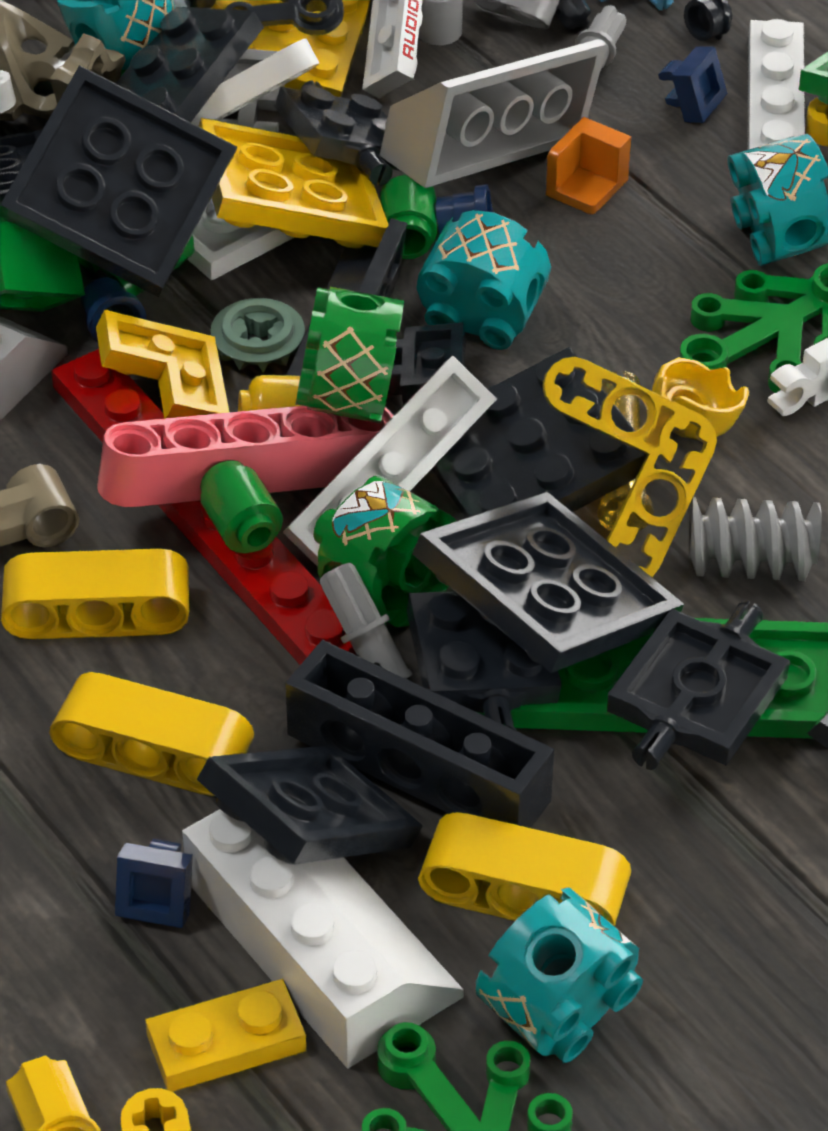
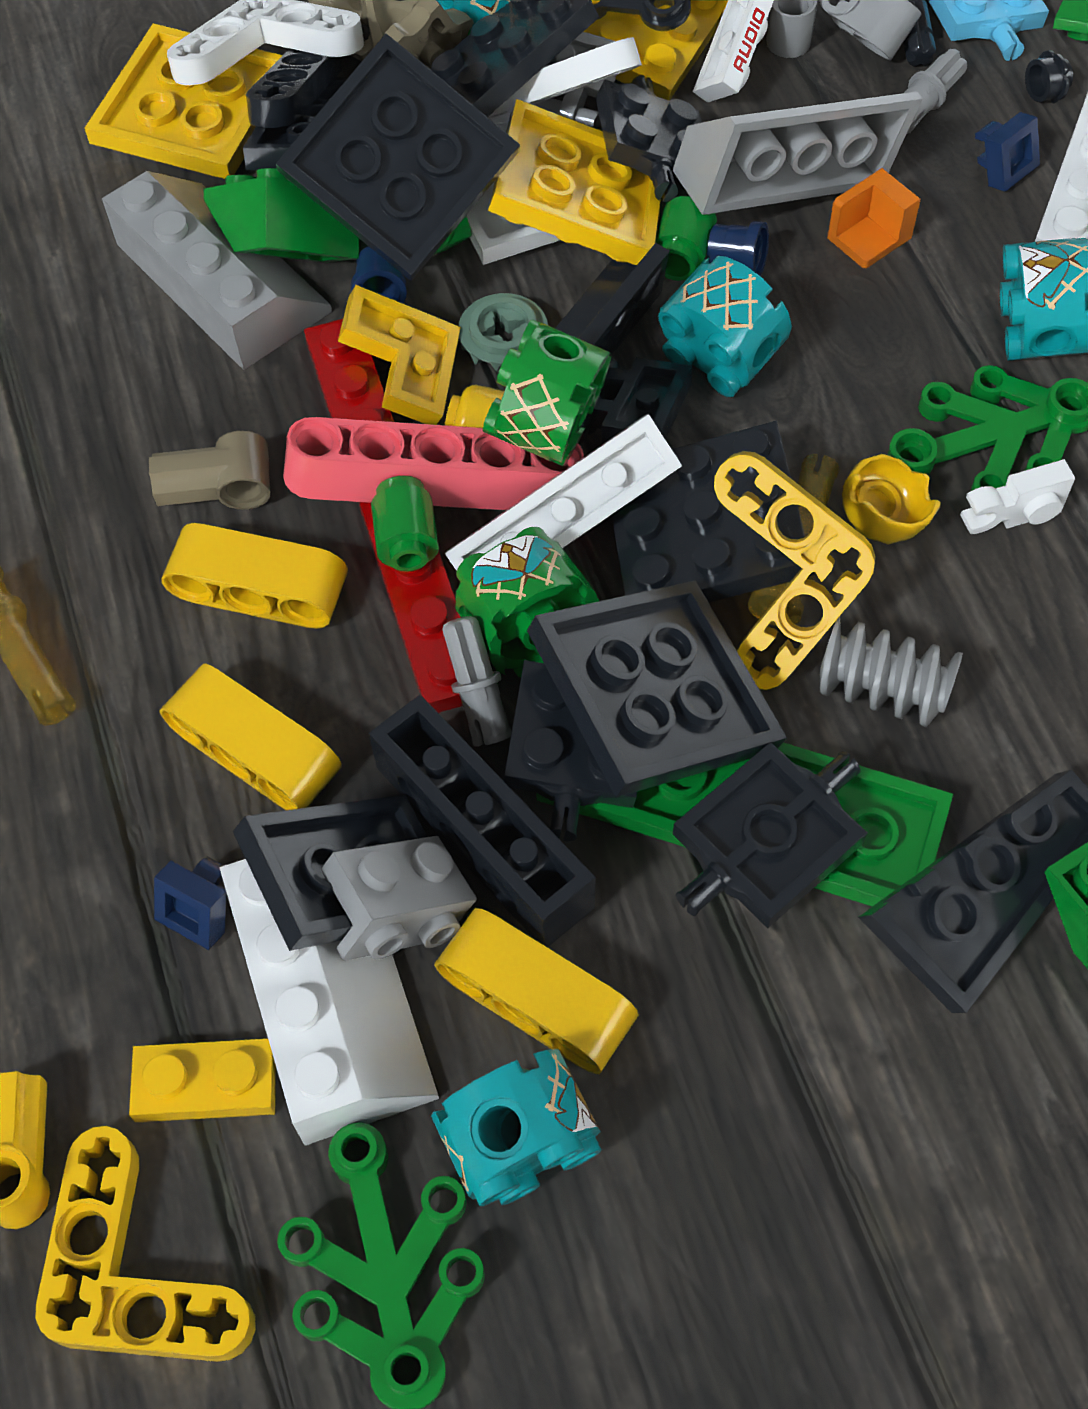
camera: 20 degrees right, 15 degrees up
none -> light grey bracket [321,836,477,961]

